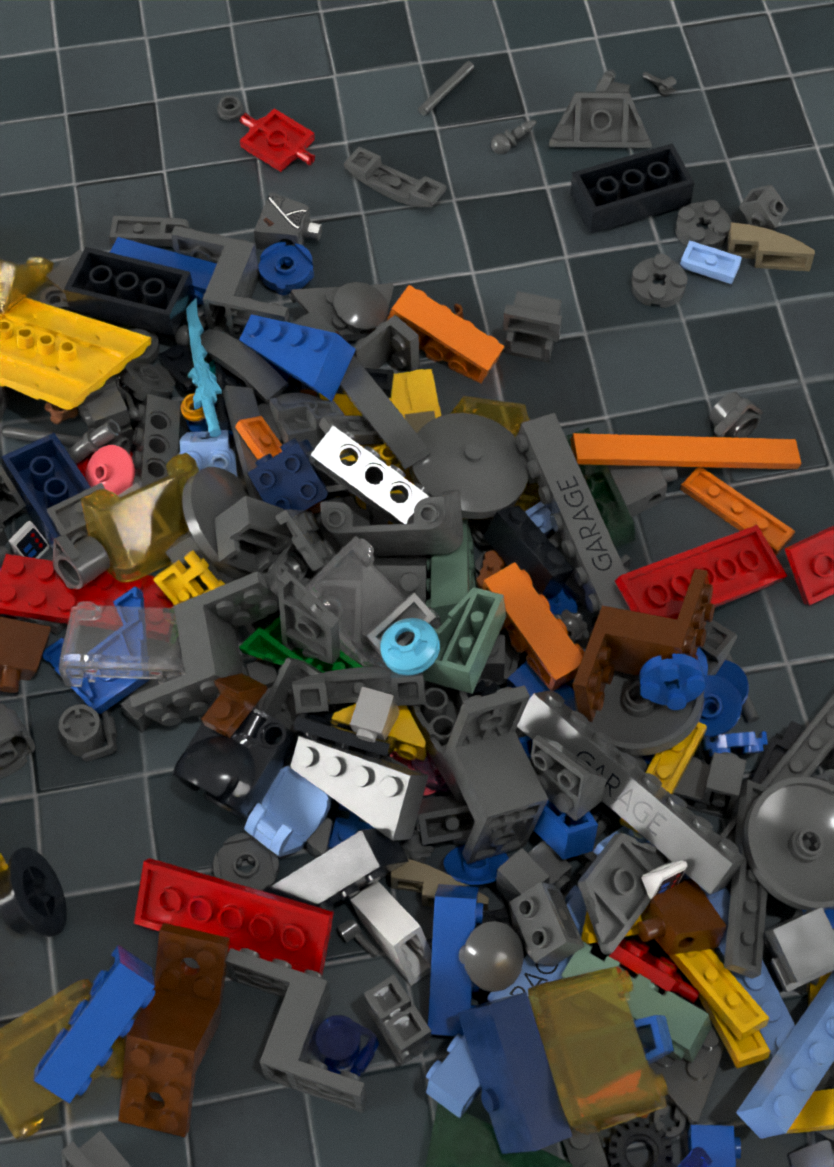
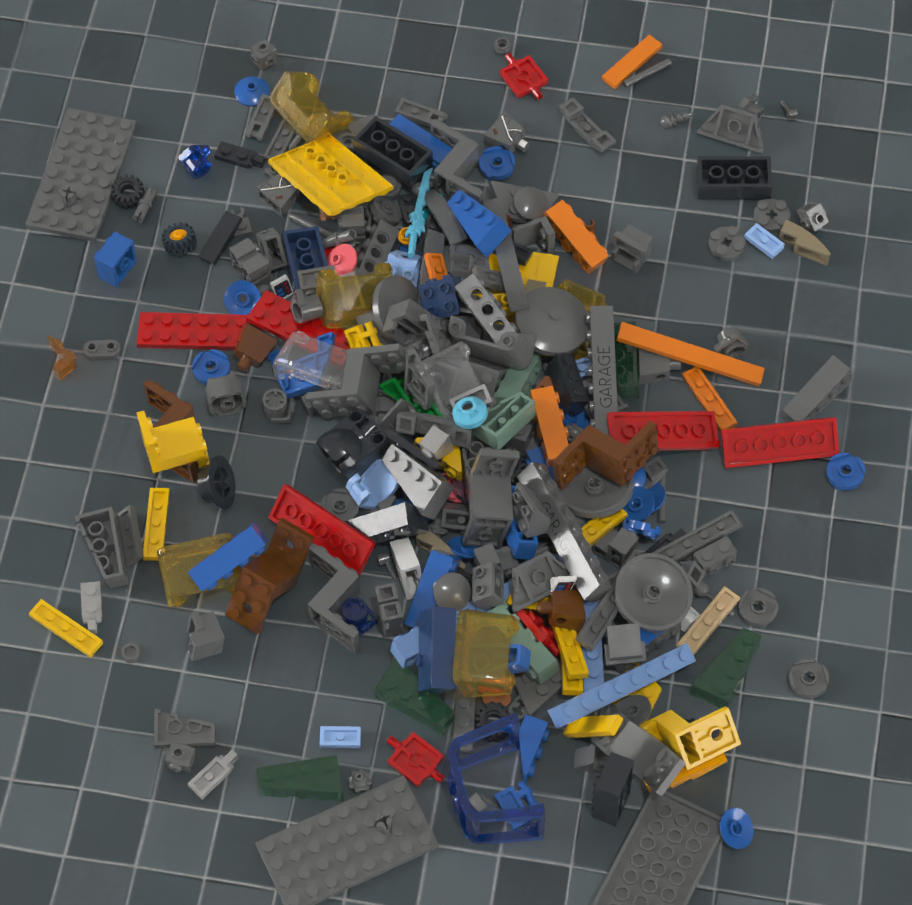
camera: 20 degrees right, 0 degrees up
reddish brown slope [201,673,268,739] -> none
blue plate [640,654,706,710] -> none
none -> orange tile [601,34,663,90]

